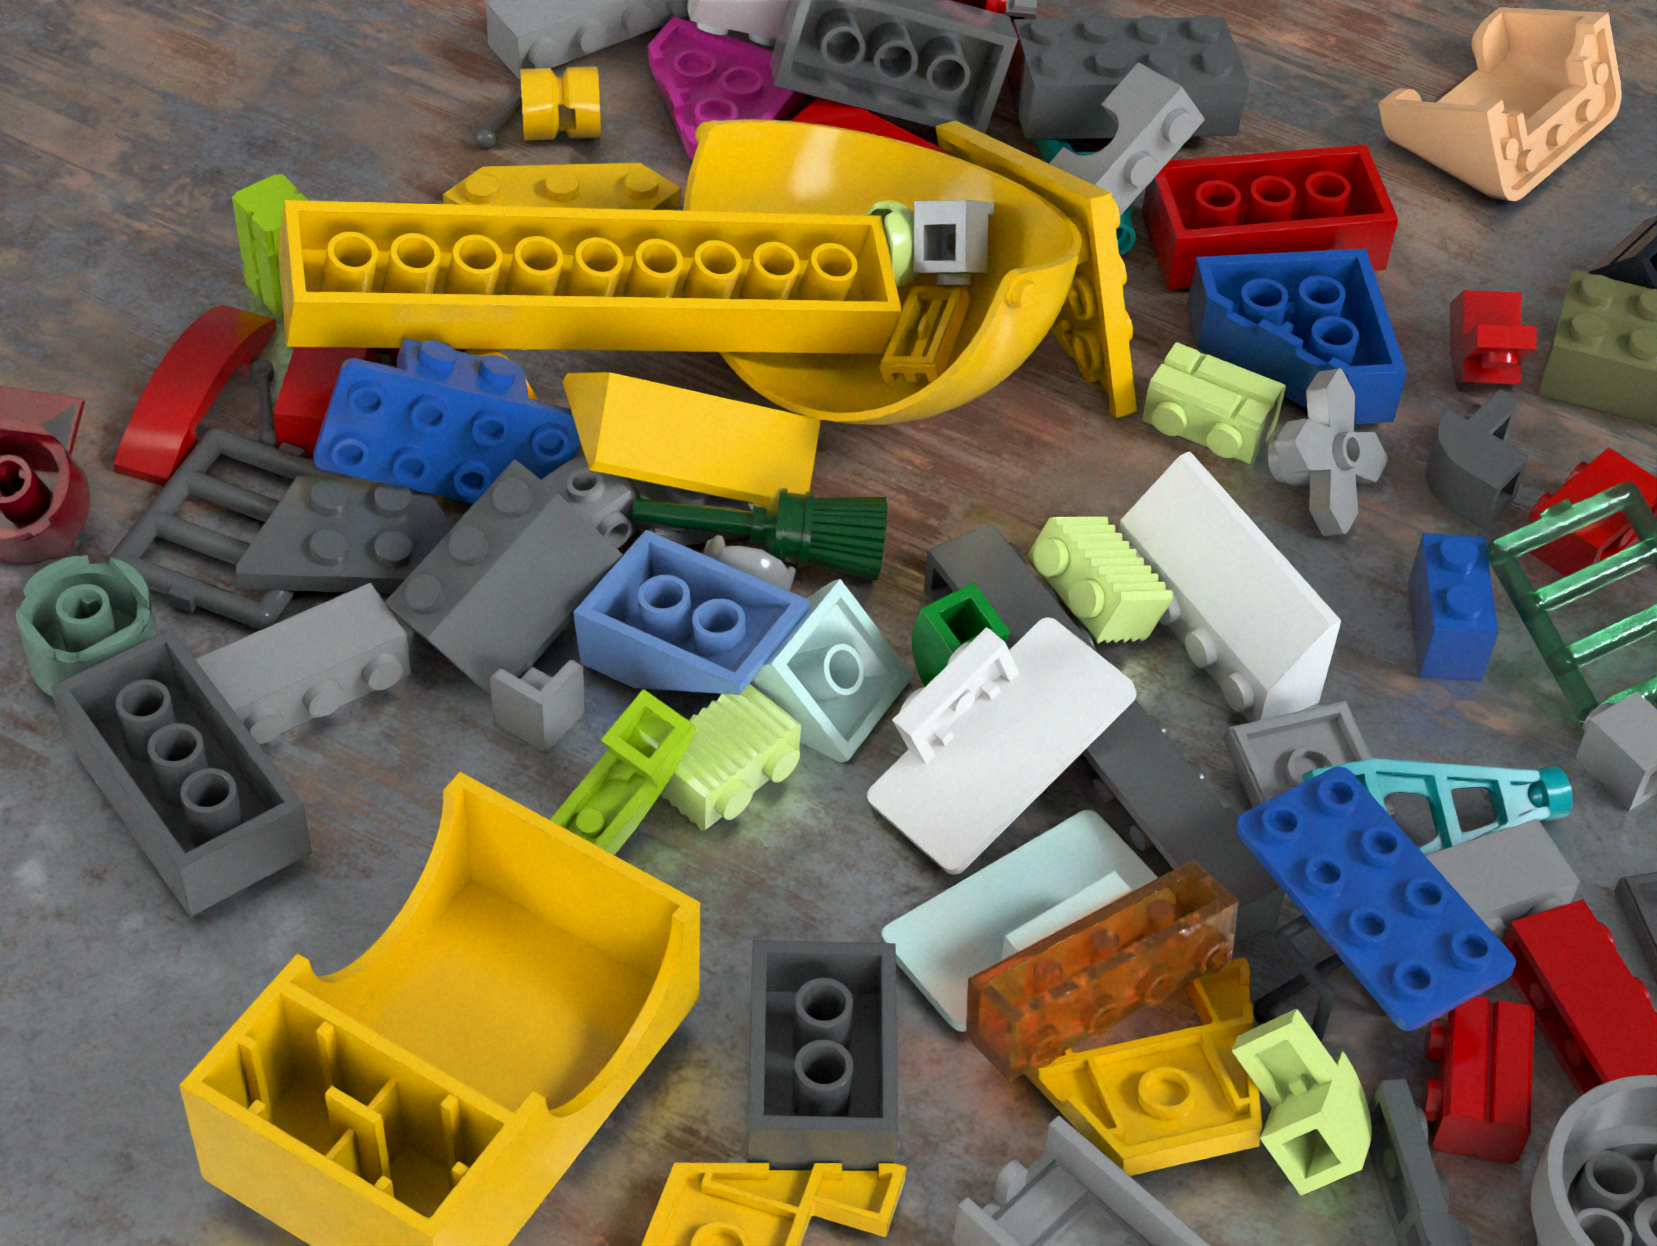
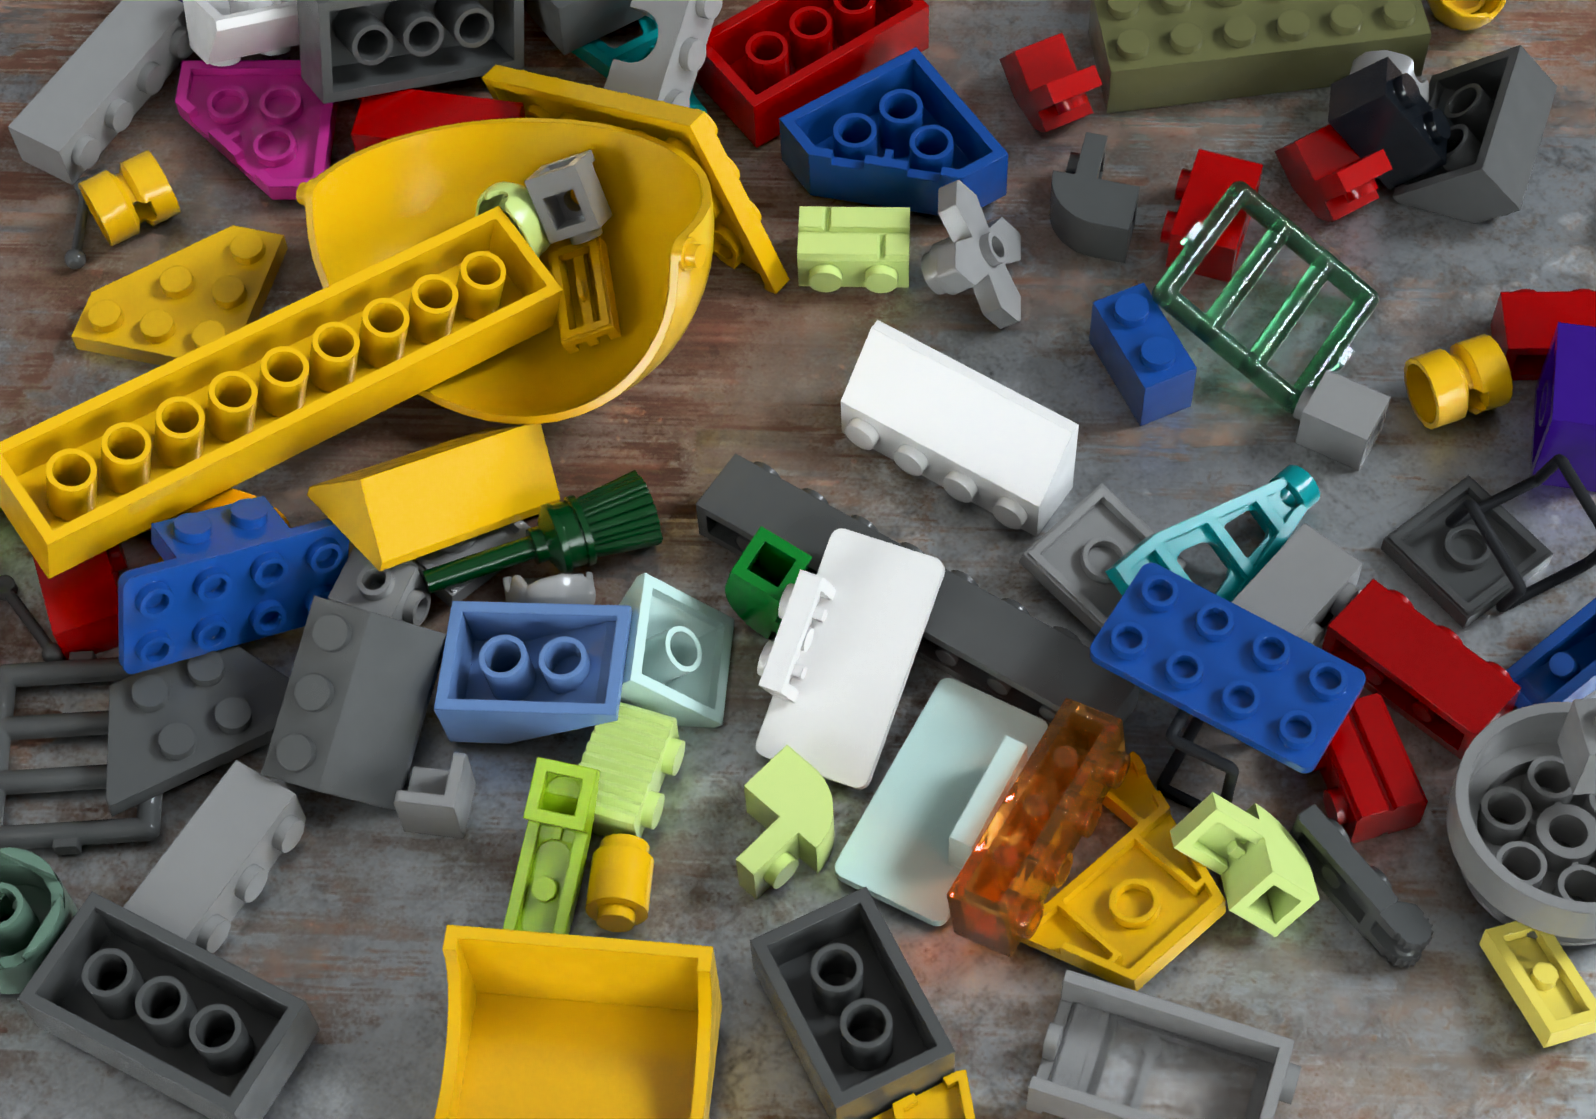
camera: 20 degrees left, 10 degrees up
yellowish green brick [1026,517,1173,644] -> none
none -> yellow brick [585,833,654,932]
none -> yellowish green brick [736,745,835,900]

